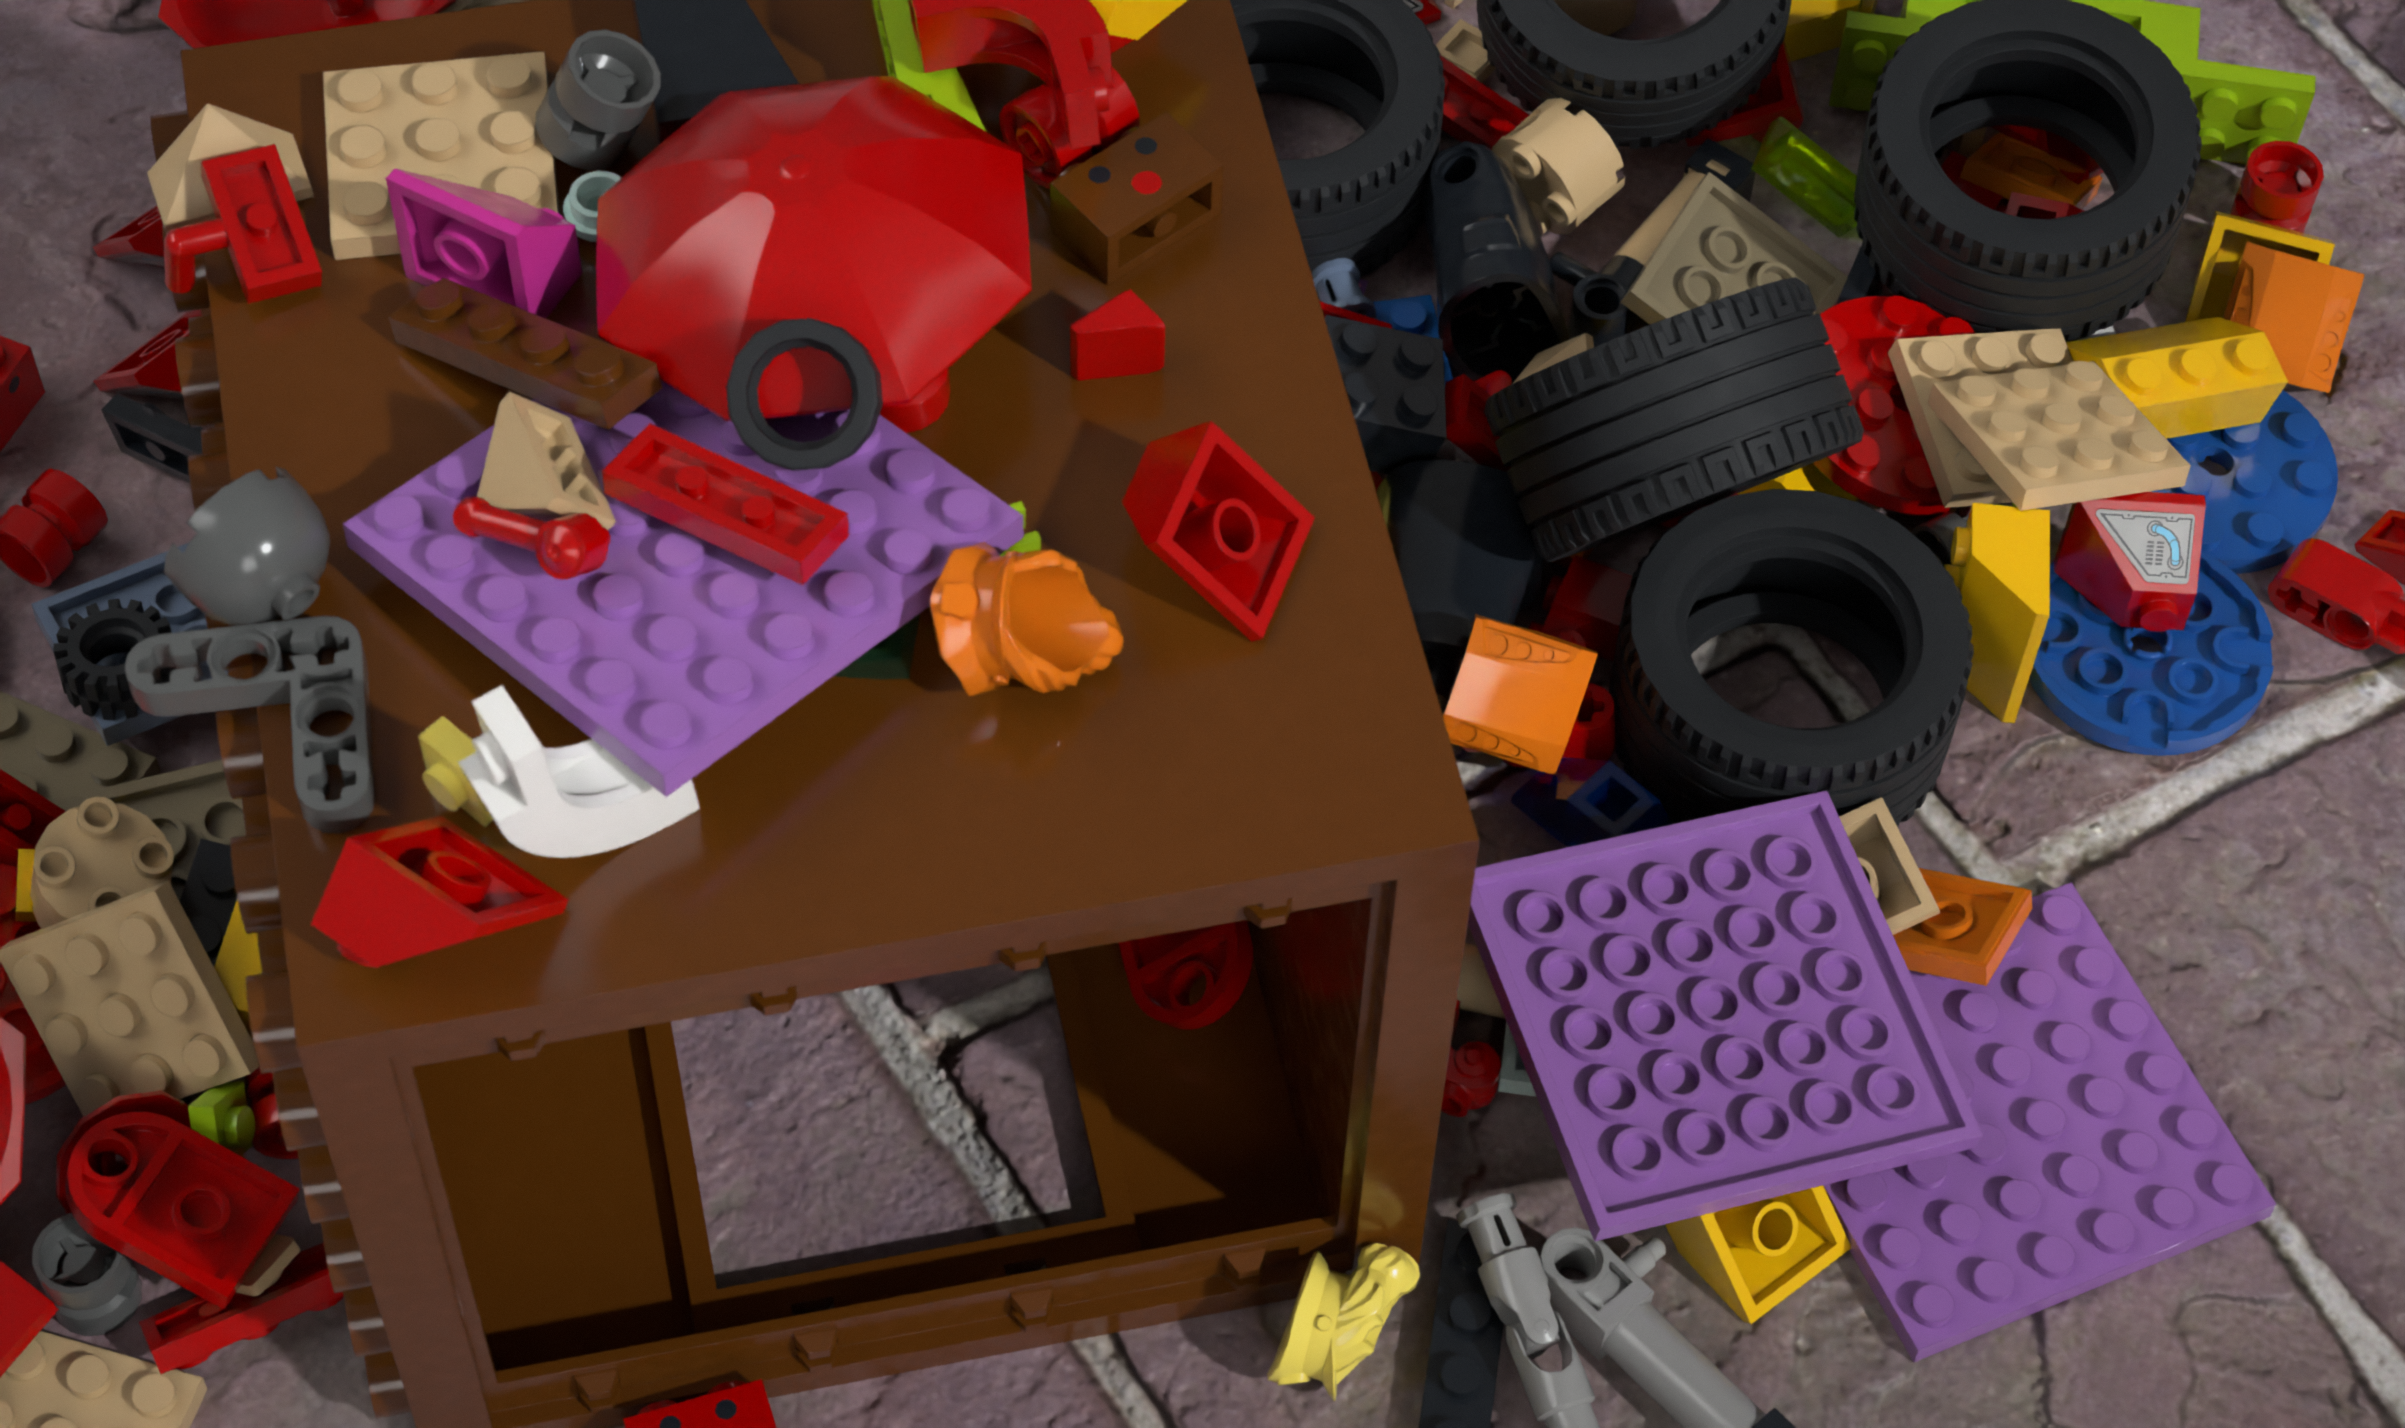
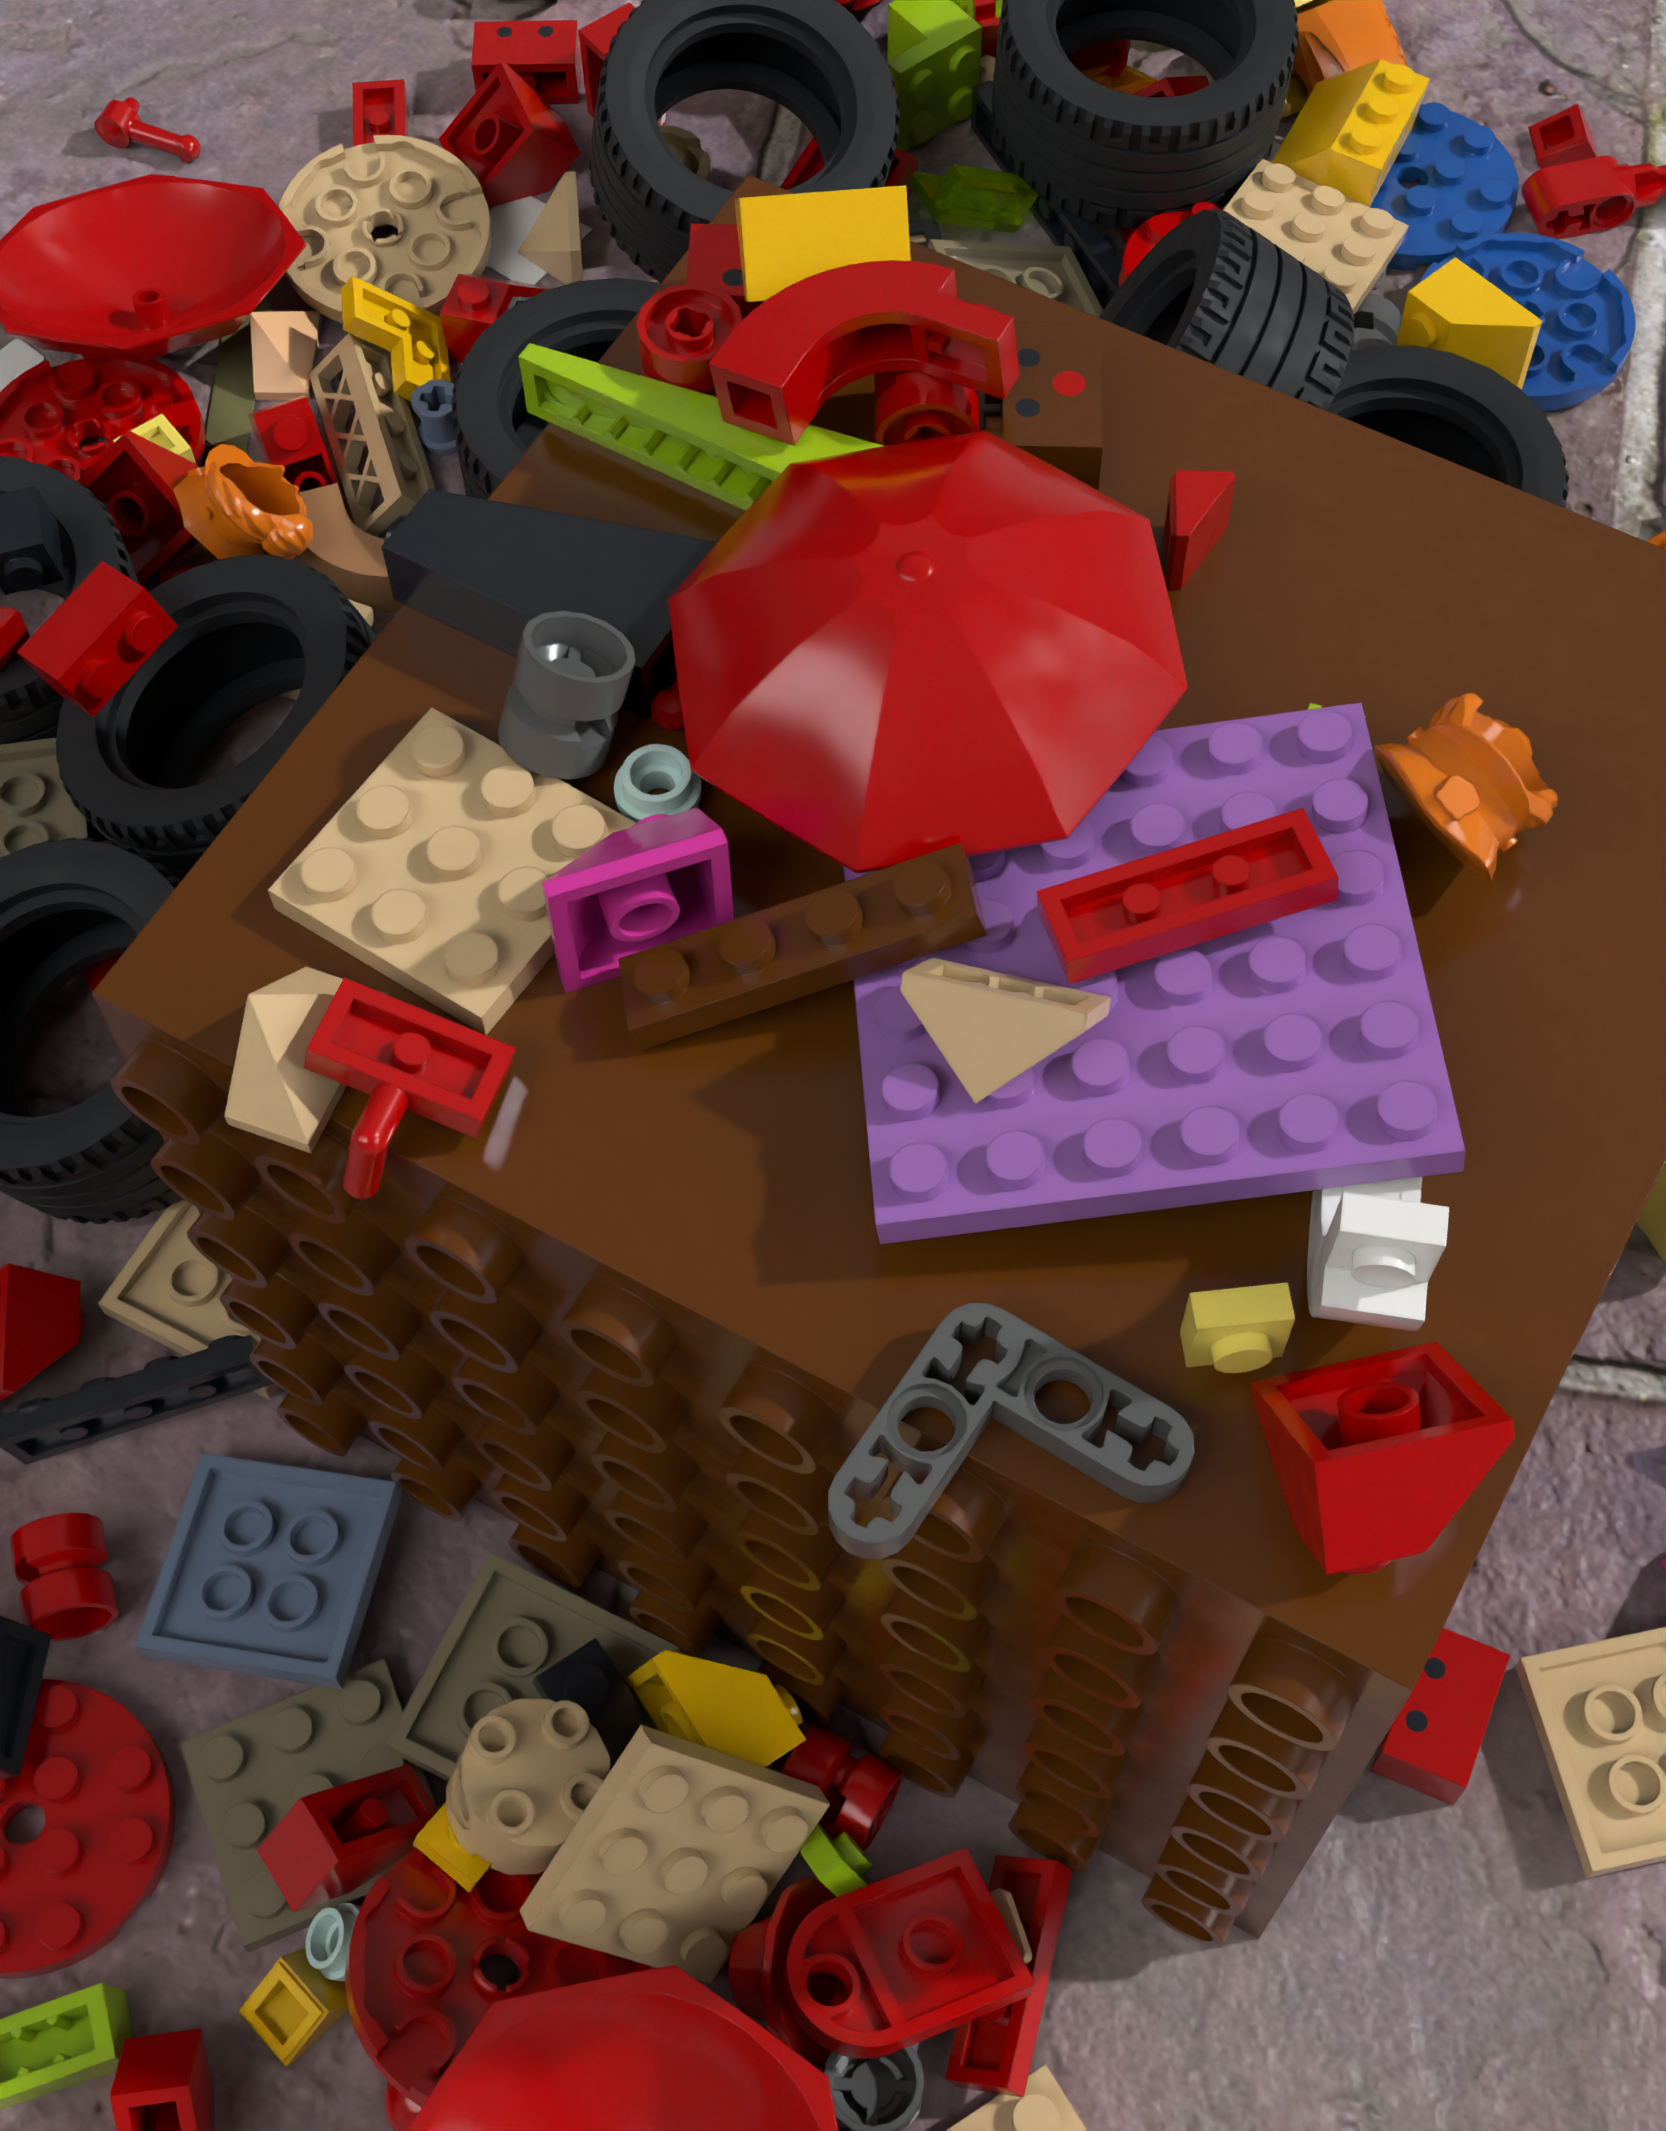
camera: 45 degrees left, 5 degrees up
black tyre [53,599,175,720] -> none
dark grey cylinder [164,467,330,626] -> none
red piece [453,497,611,580] -> none
black tyre [726,318,883,471] -> none
red slope [1122,420,1315,642] -> none
tan plate [1928,361,2191,511] -> none
red slope [2054,492,2206,632] -> none

